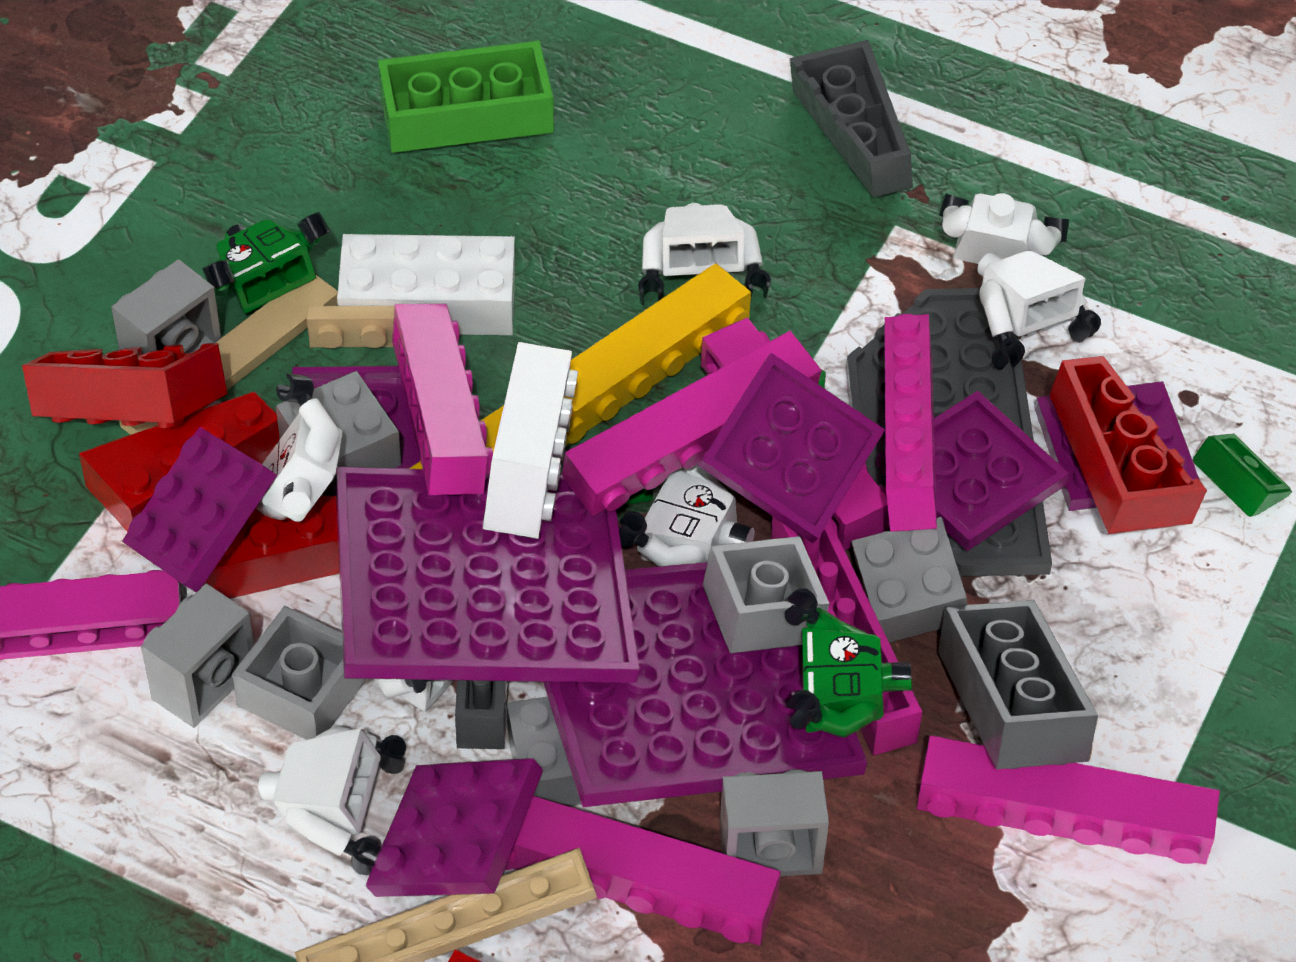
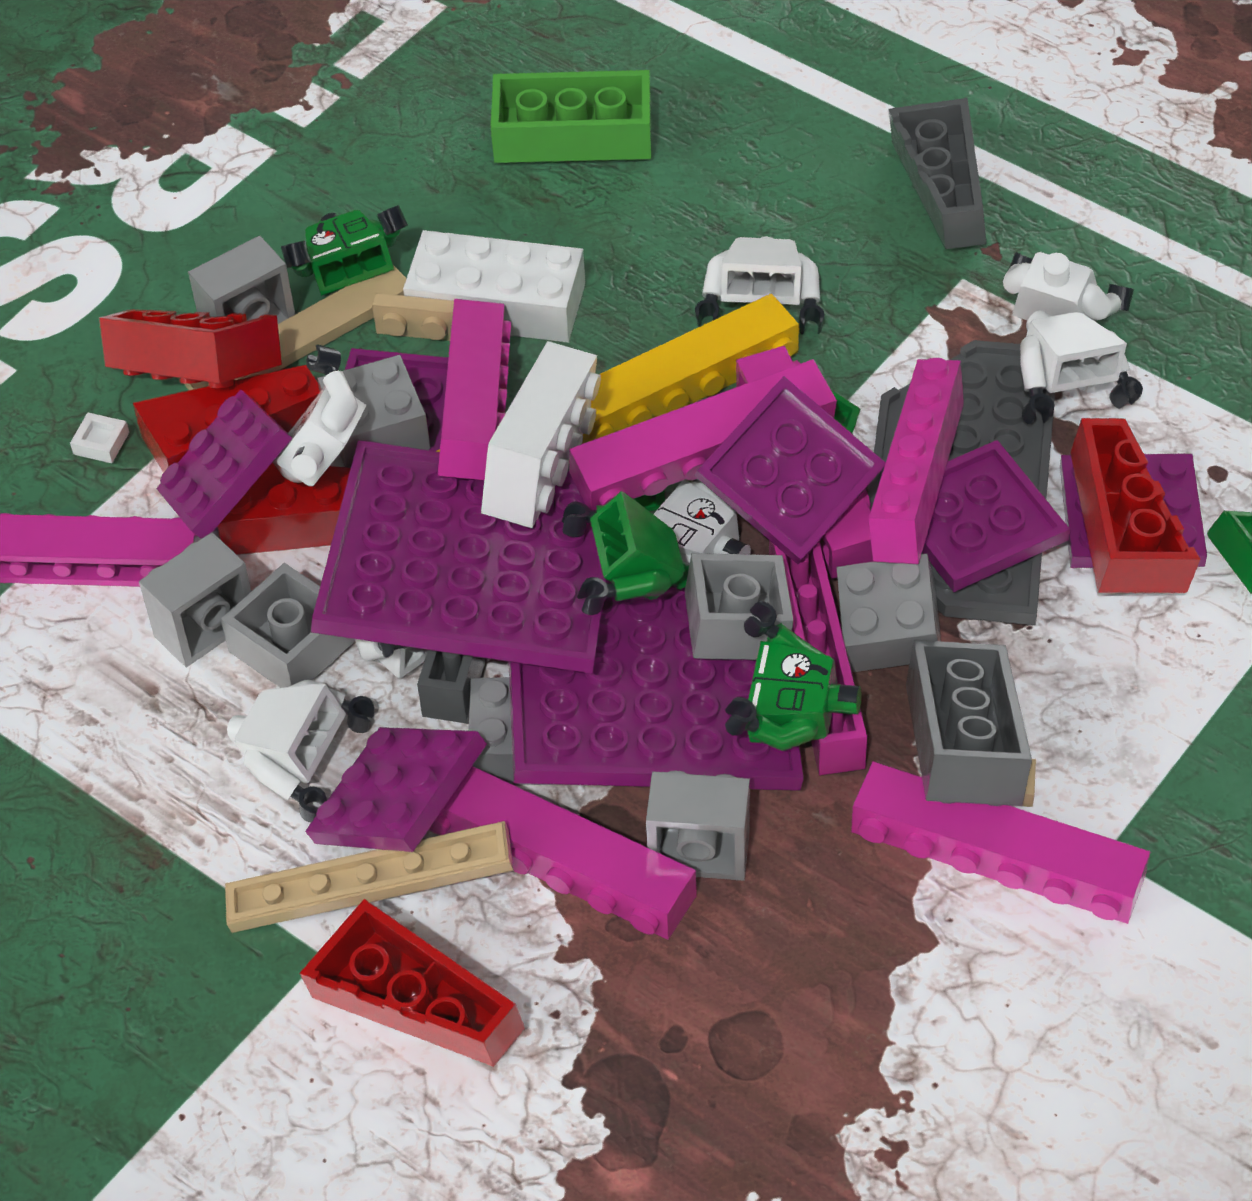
camera: 15 degrees right, 0 degrees up
none -> white plate [70,413,129,463]
none -> green torso [562,491,689,615]

